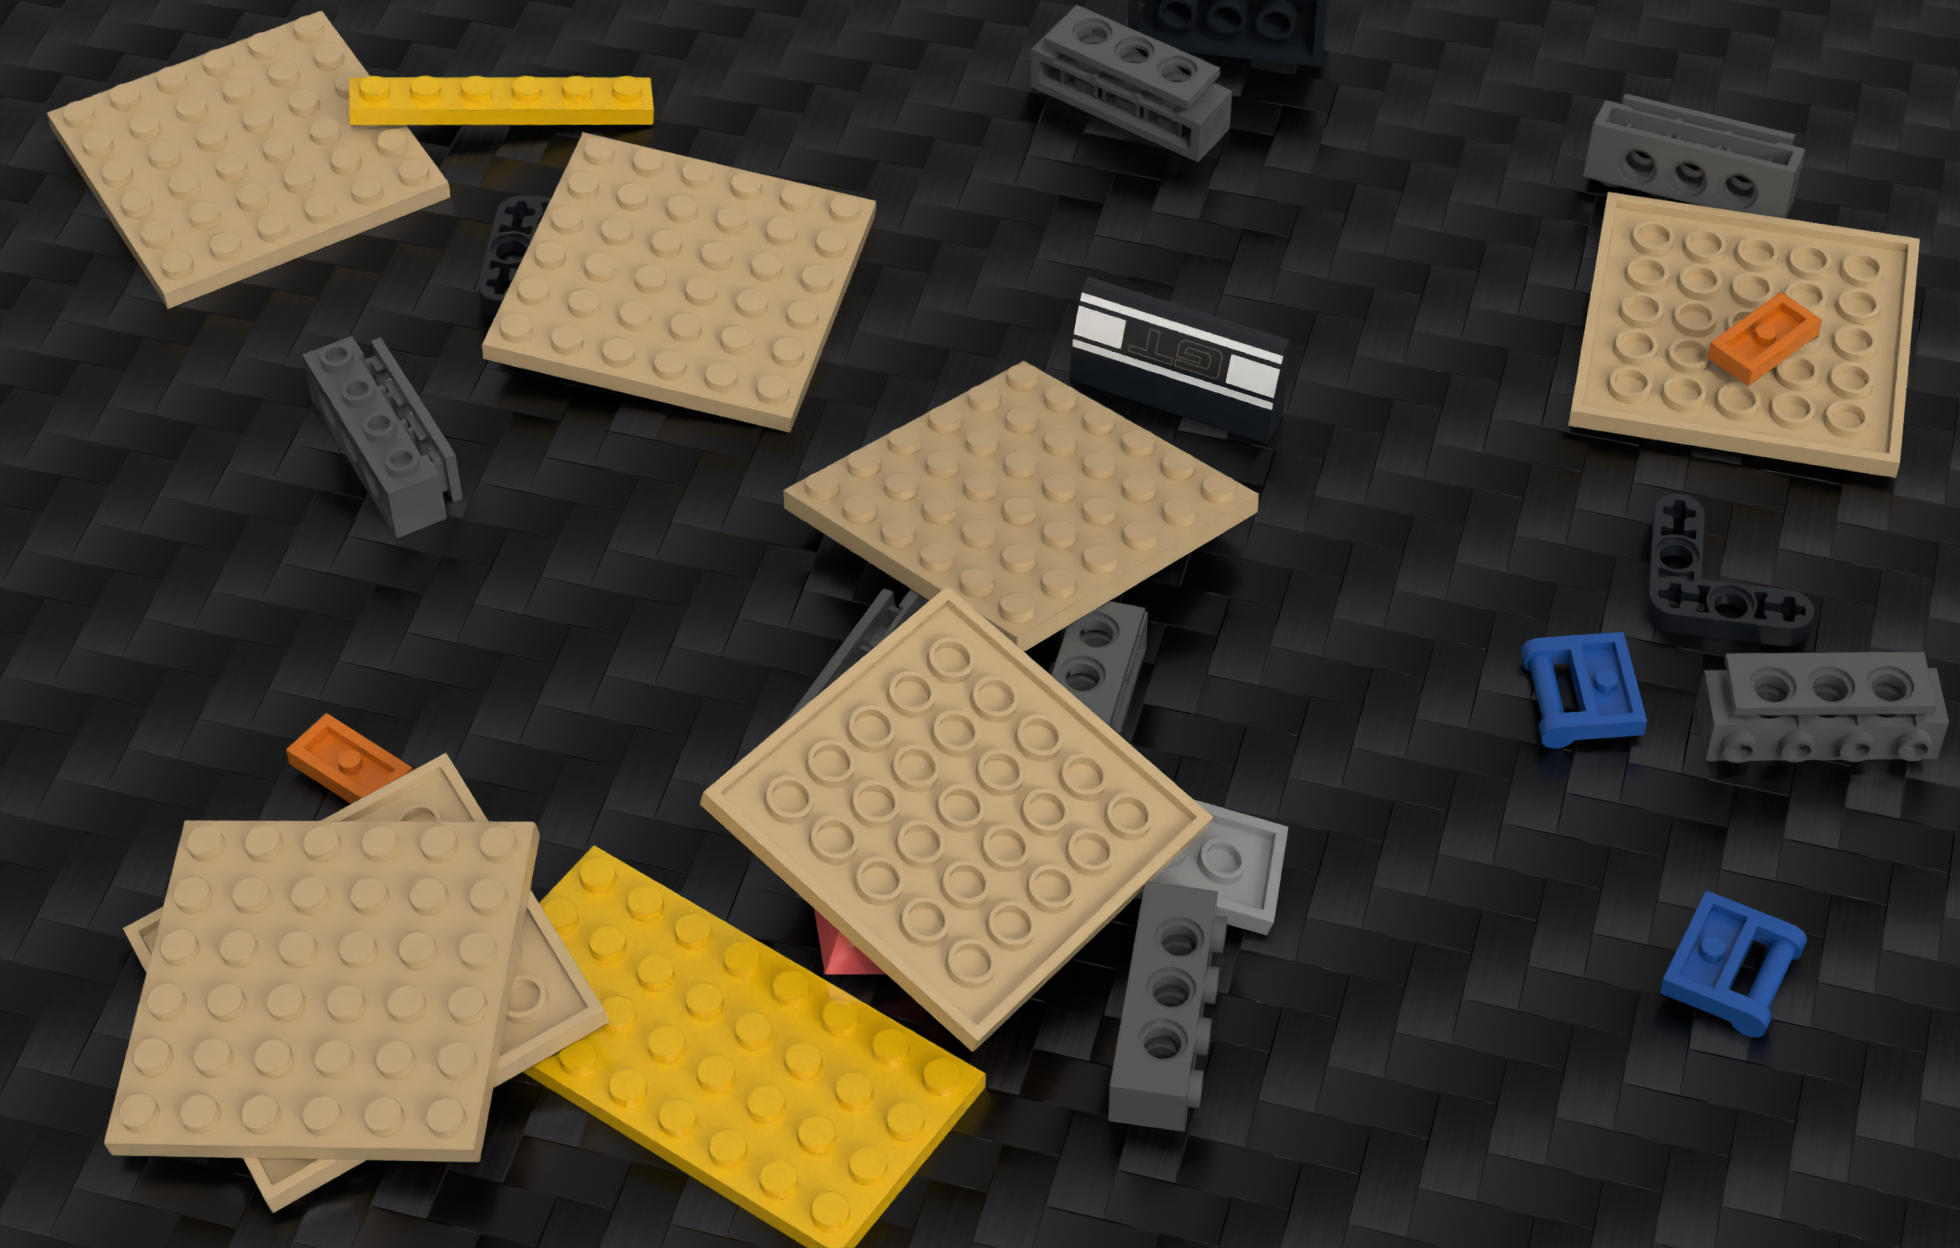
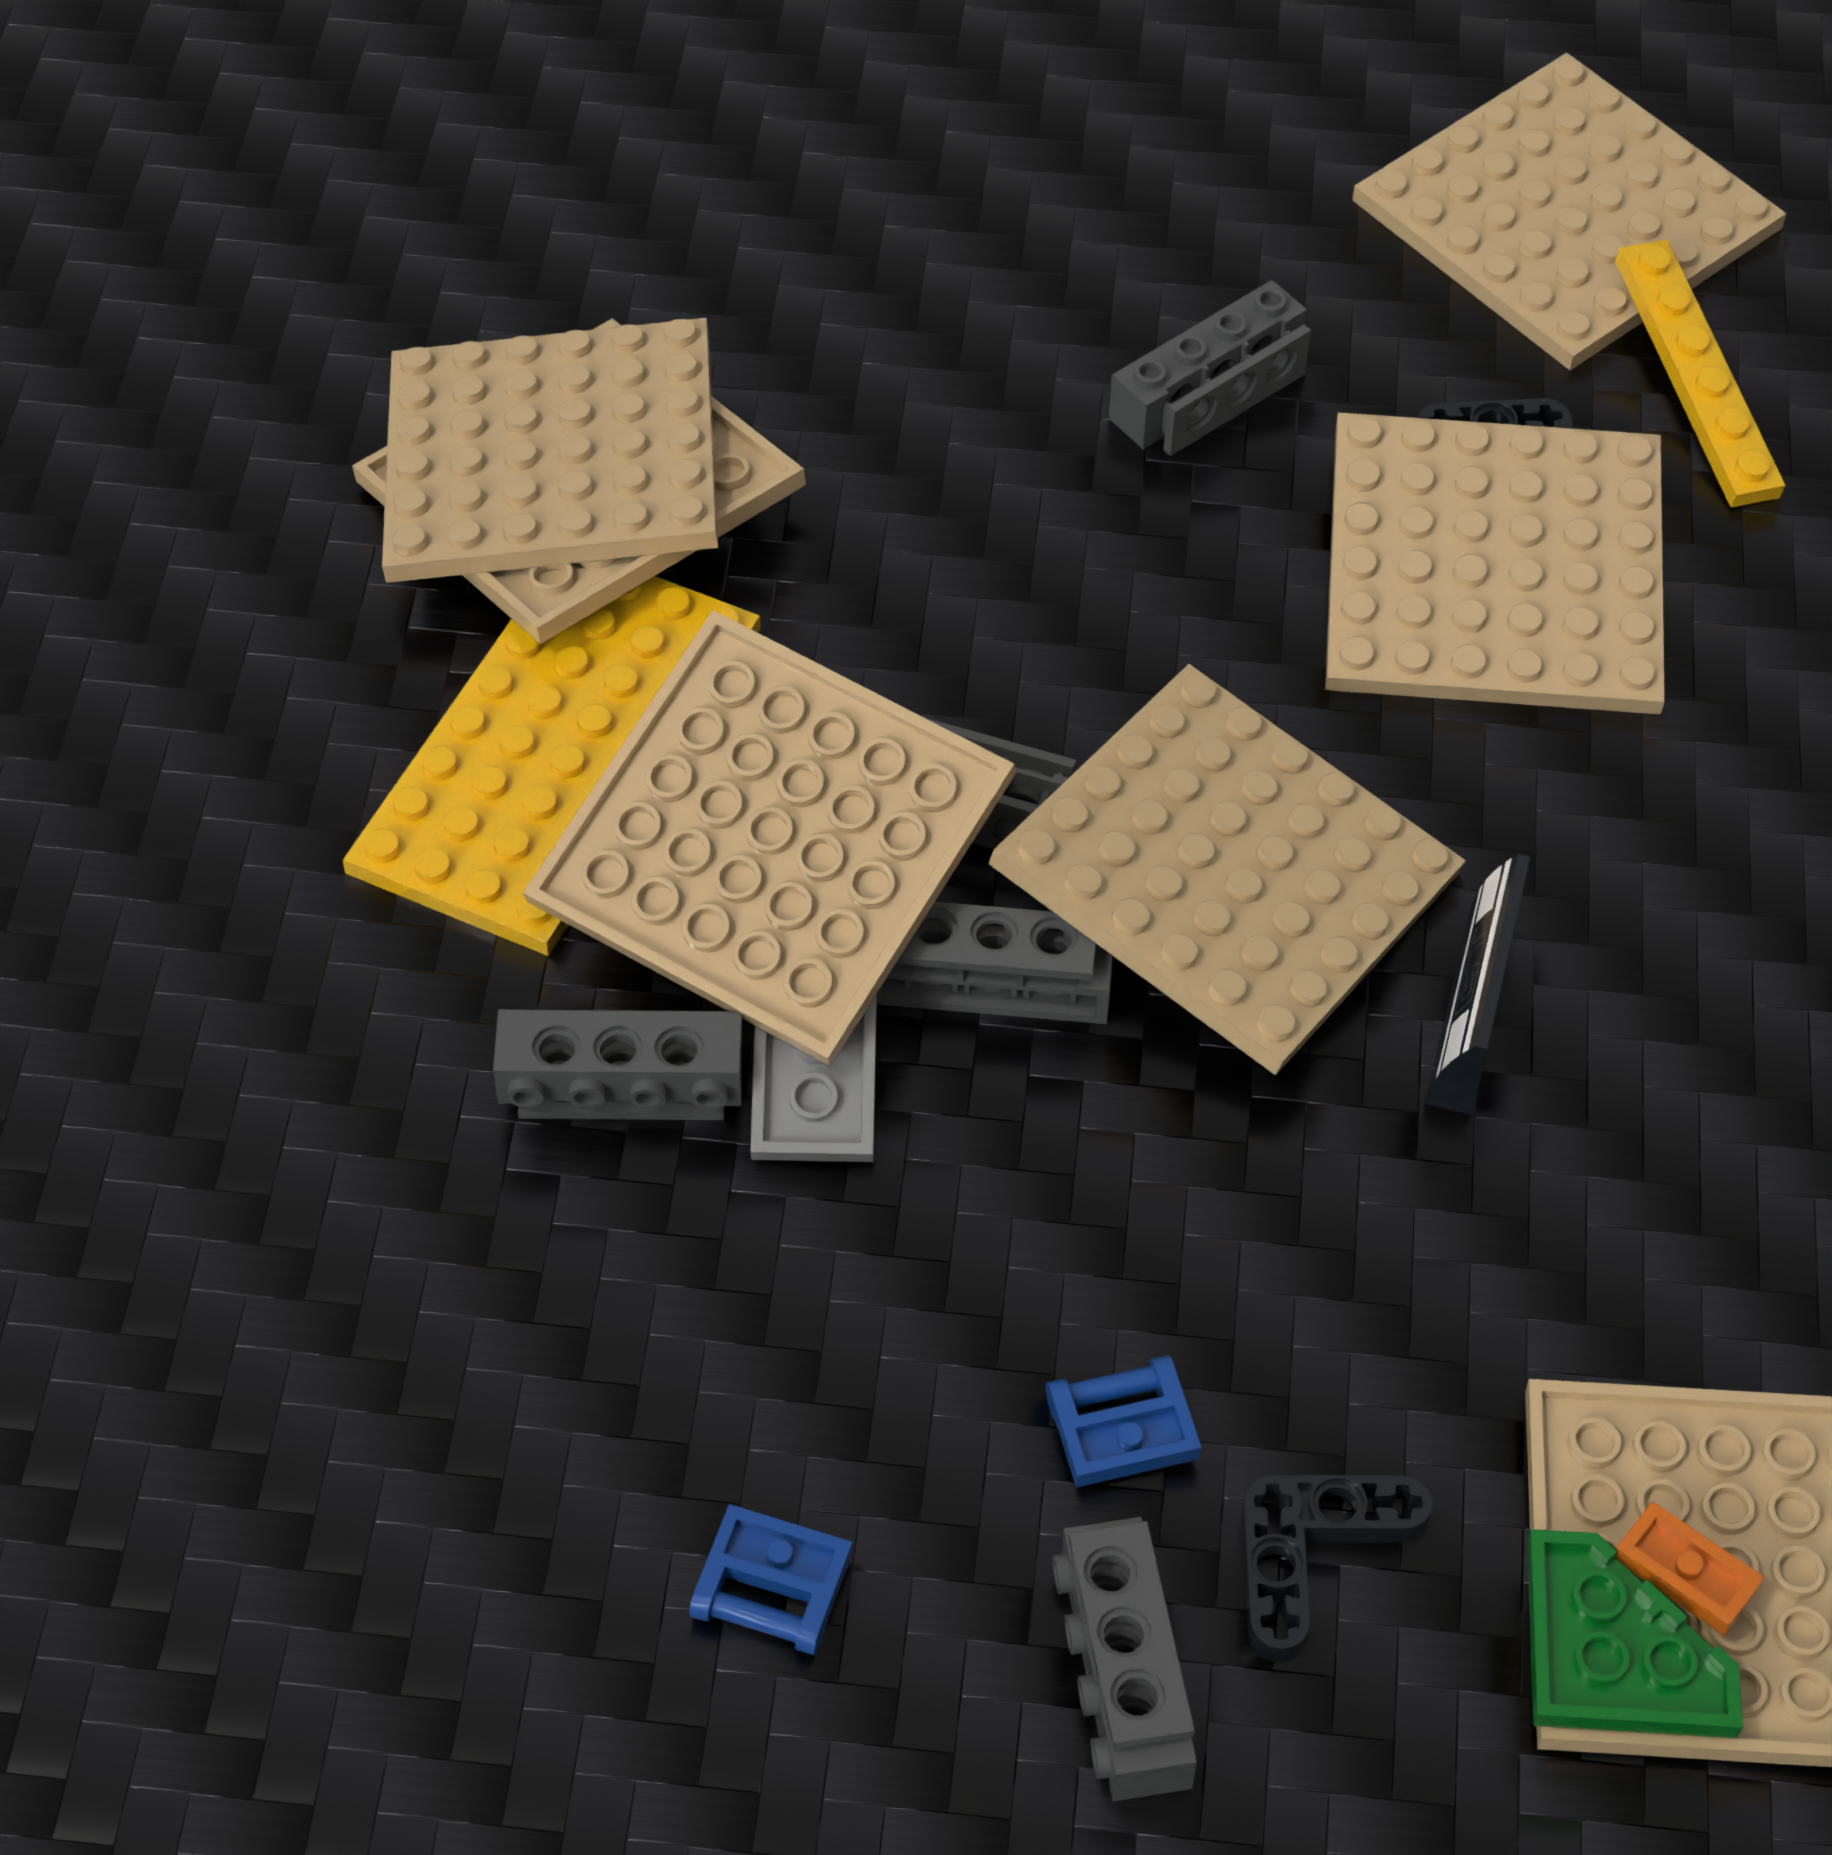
camera: 80 degrees right, 5 degrees up
orange plate [286,713,413,804] -> none
none -> green plate [1527,1529,1743,1738]

